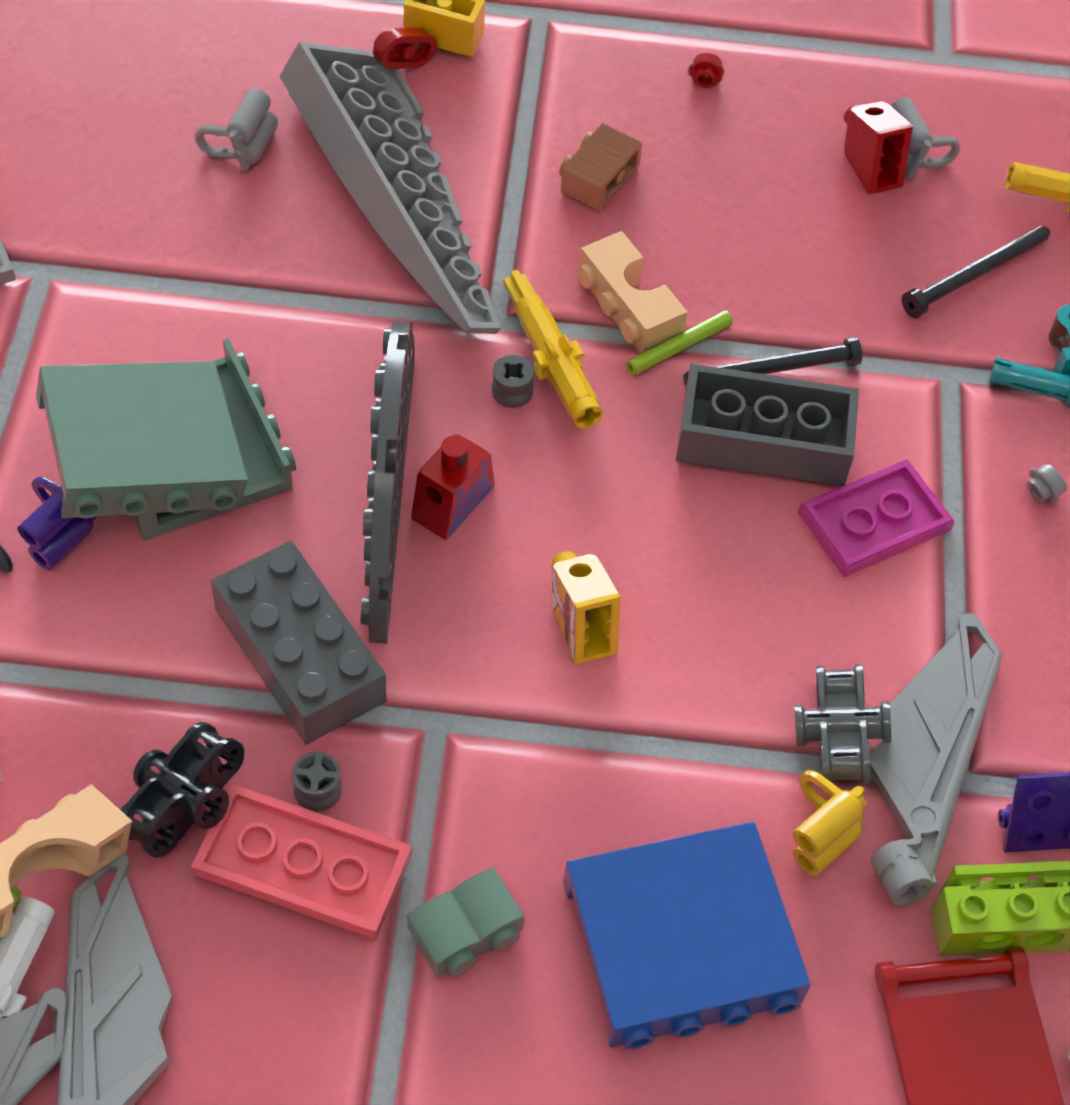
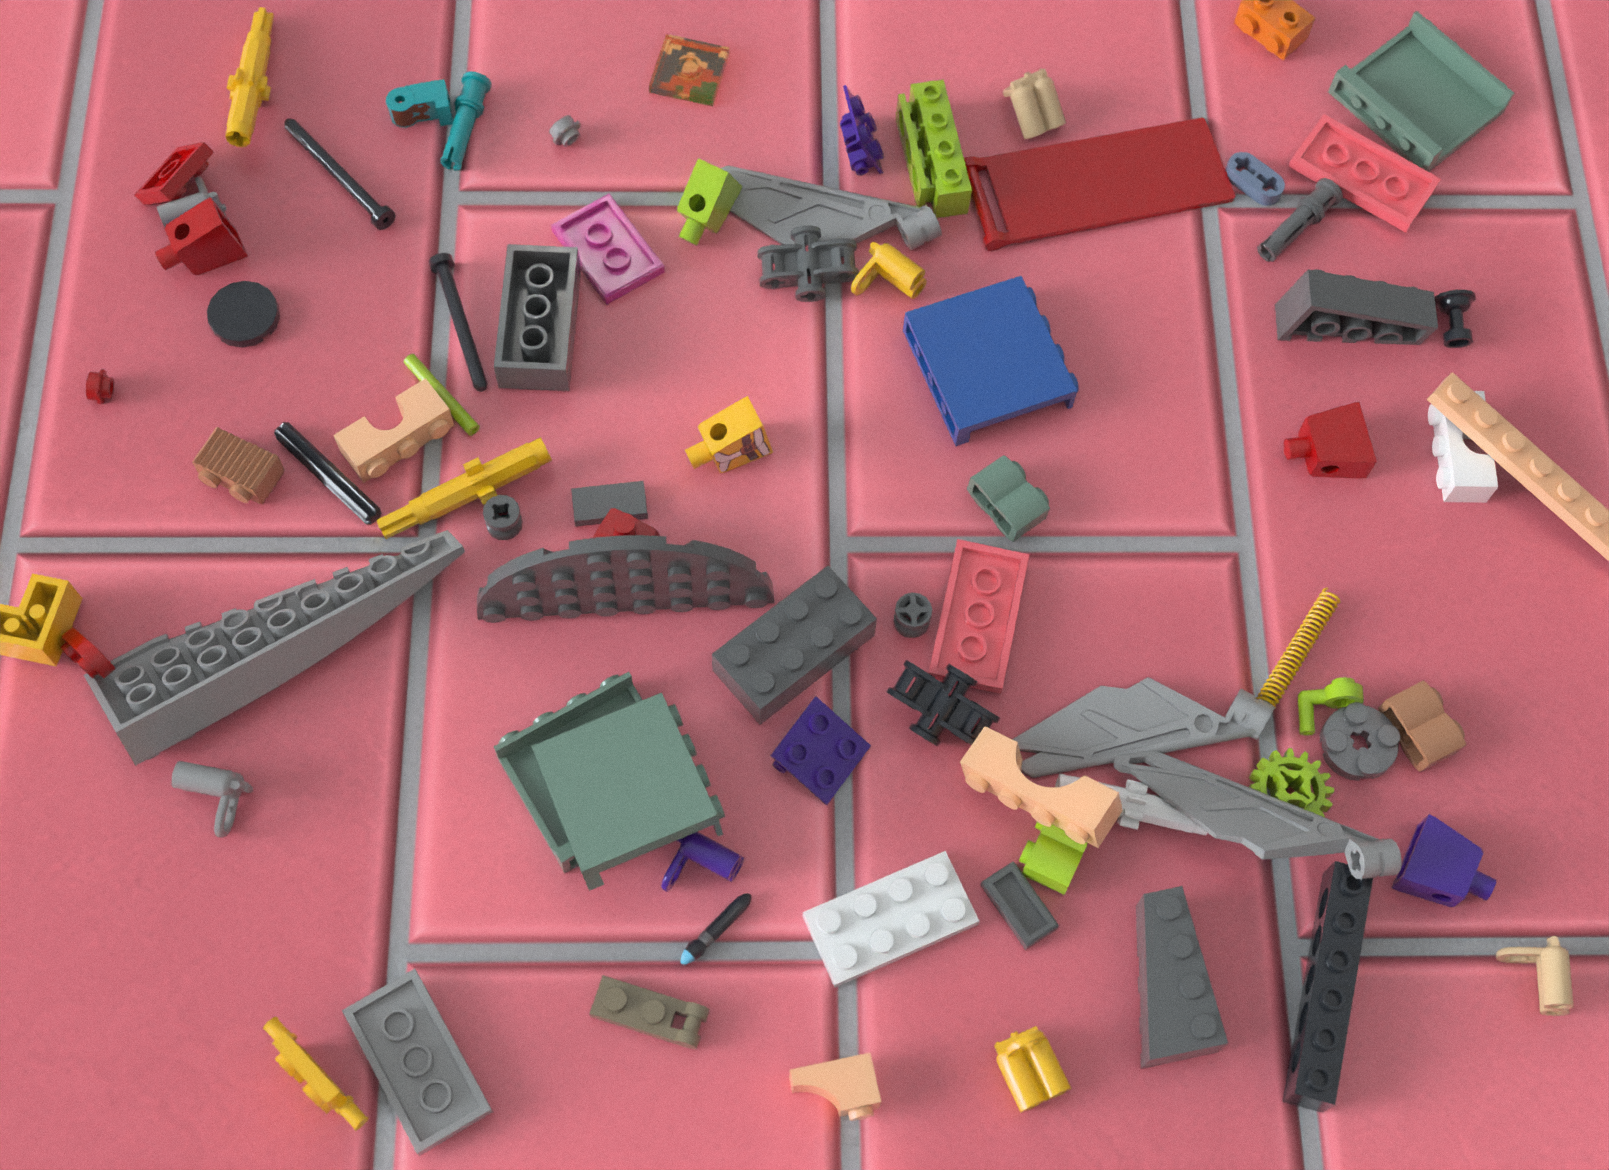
camera: 95 degrees left, 10 degrees up
none -> red plate [134,142,214,205]
none -> black tile [207,281,280,347]
none -> black axle [274,422,382,525]
none -> dark grey tile [571,481,648,527]
none -> lime torso [677,158,743,246]
none -> dark purple hinge [770,696,871,805]

